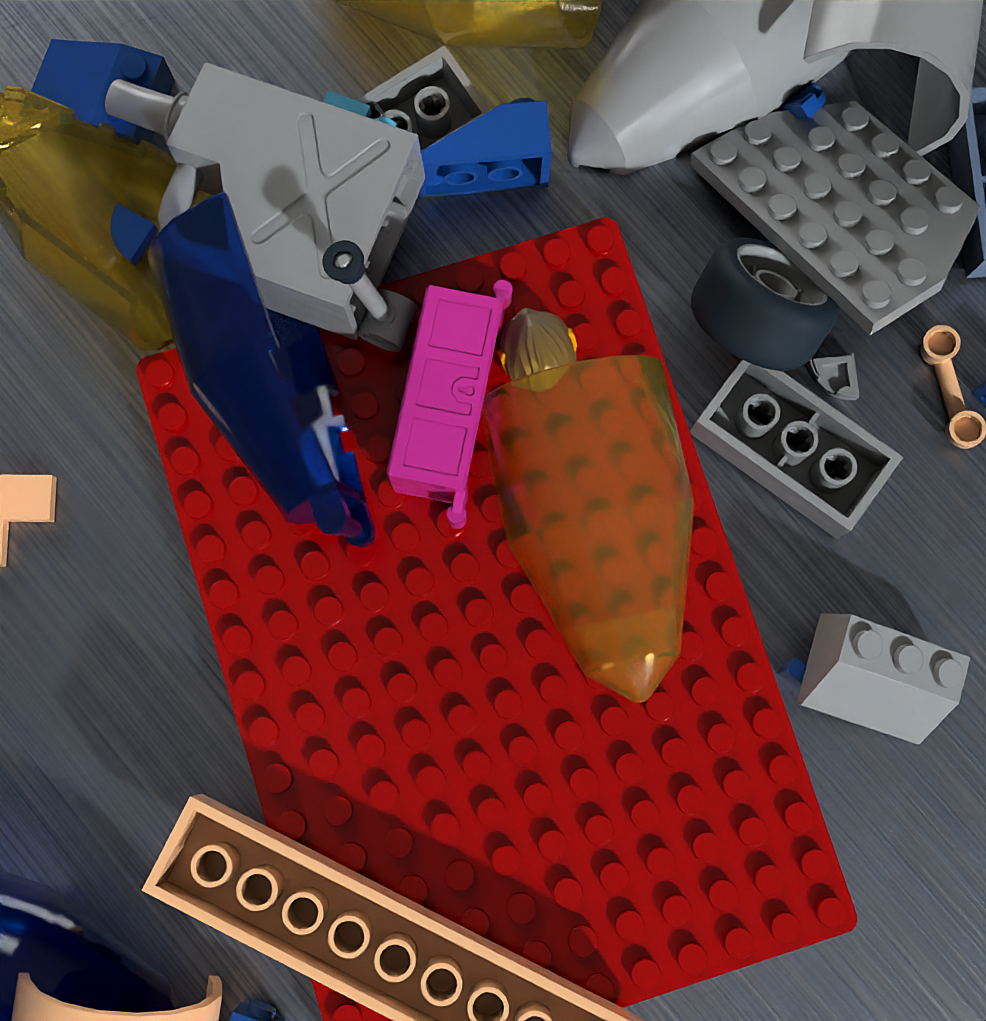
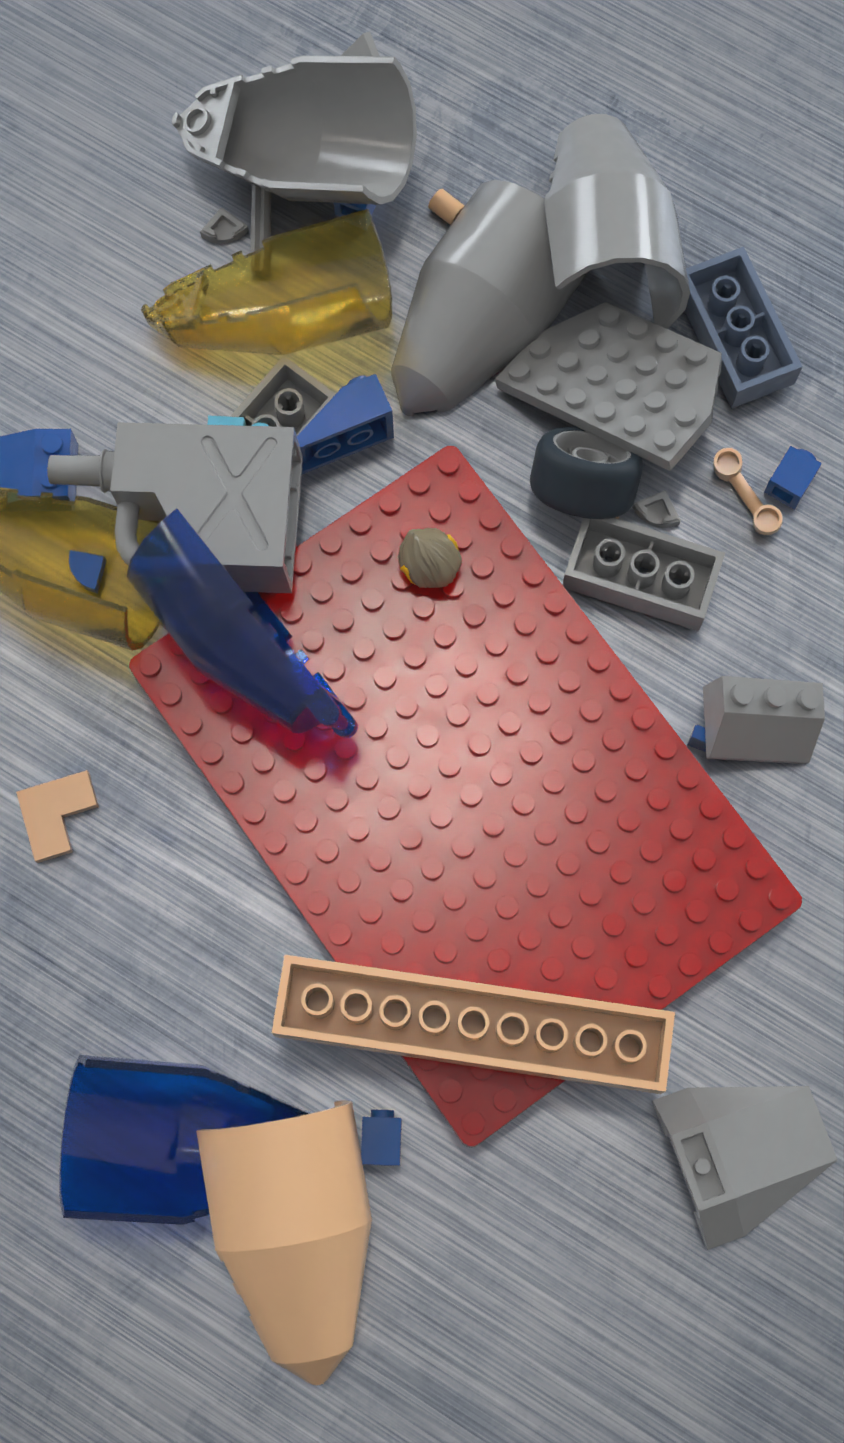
camera: 15 degrees left, 5 degrees down
light grey piece [322,240,418,352] -> none
dark pink container [387,280,512,529] -> none
clear yellow windscreen [481,355,695,703] -> none
blue tile [780,83,826,120] -> none

